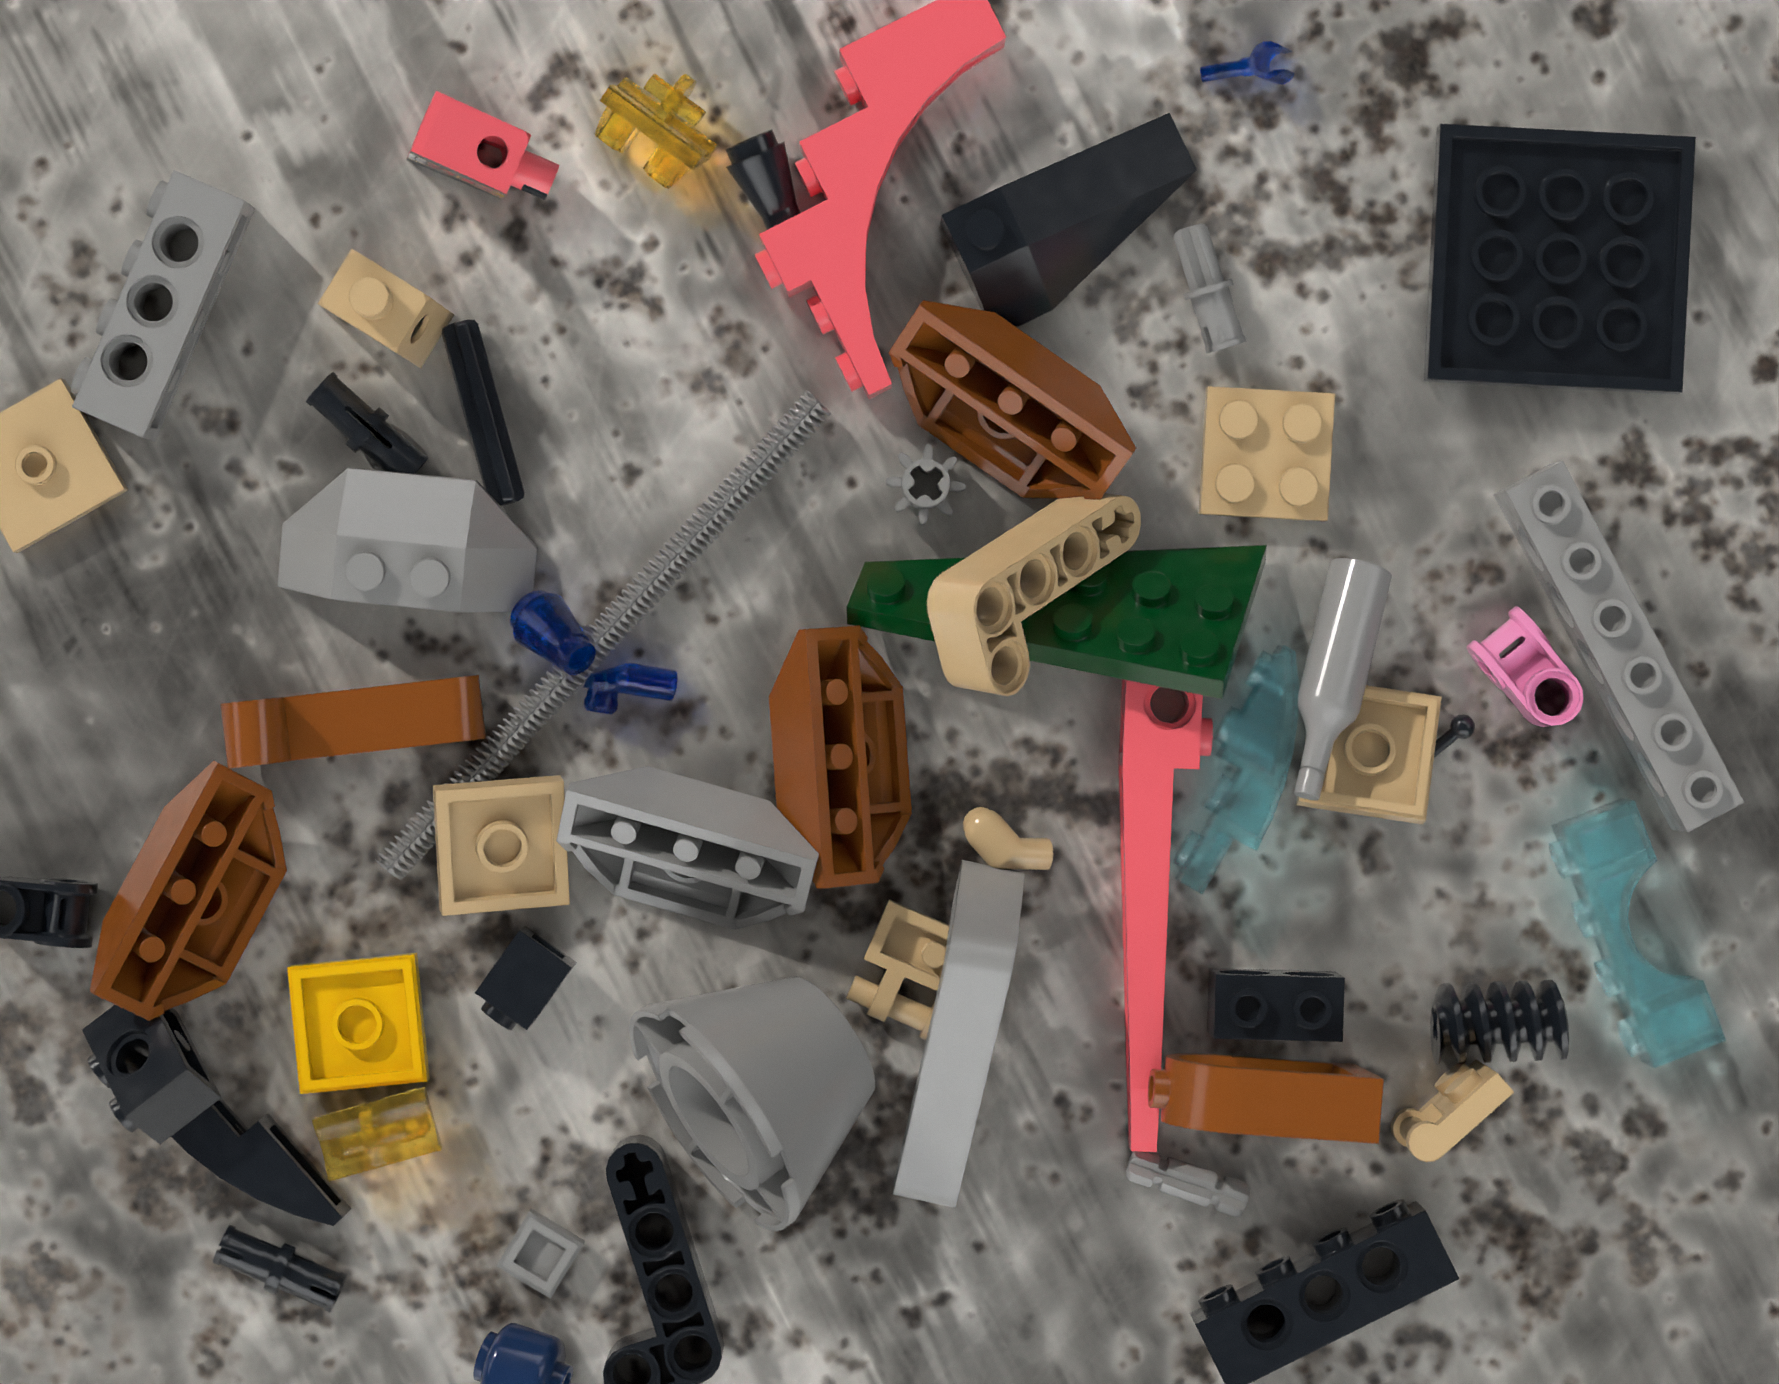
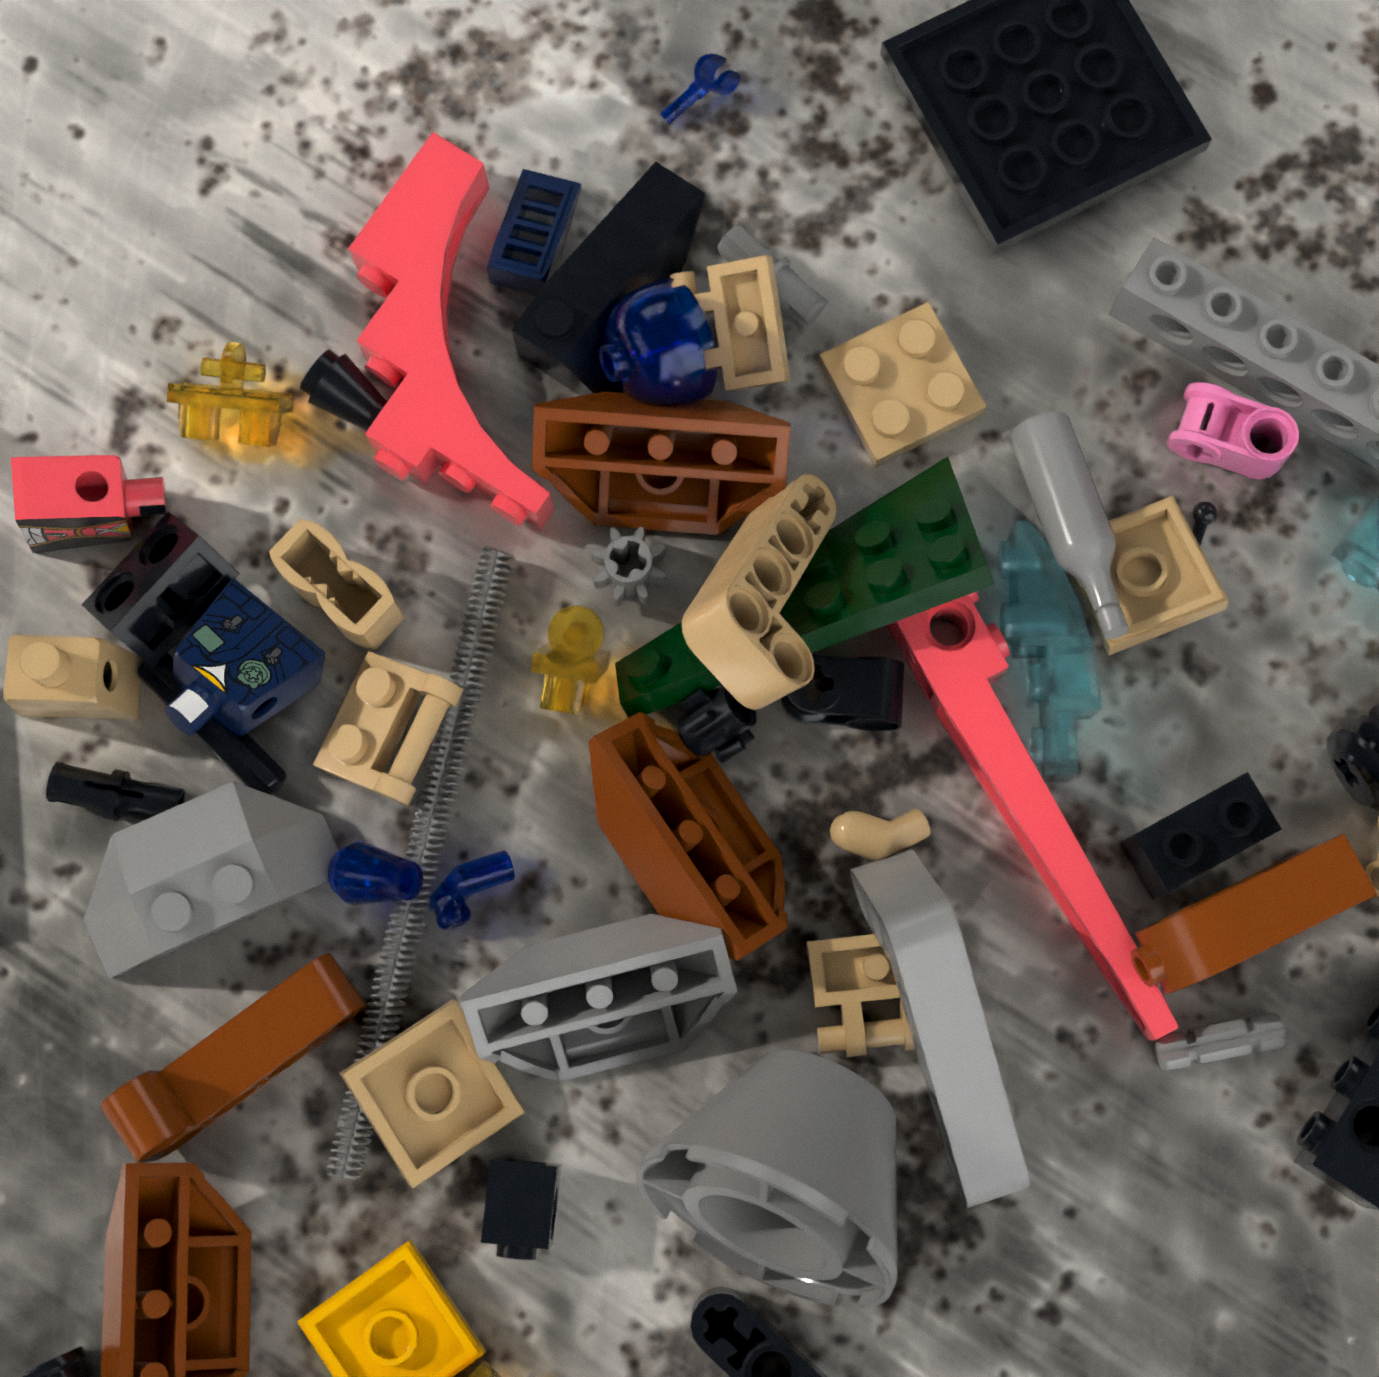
camera: 30 degrees left, 10 degrees down
none -> black brick [81,511,240,668]
none -> dark blue torso [165,578,326,736]
none -> tan brick [269,519,405,651]
none -> tan plate [313,651,464,807]
none -> dark blue slope [486,169,582,295]
none -> clear yellow hips [531,605,610,715]
none -> clear blue cylinder [599,278,717,407]
none -> tan plate [668,255,791,398]
none -> black gear [677,687,757,763]
none -> black piece [780,654,905,731]

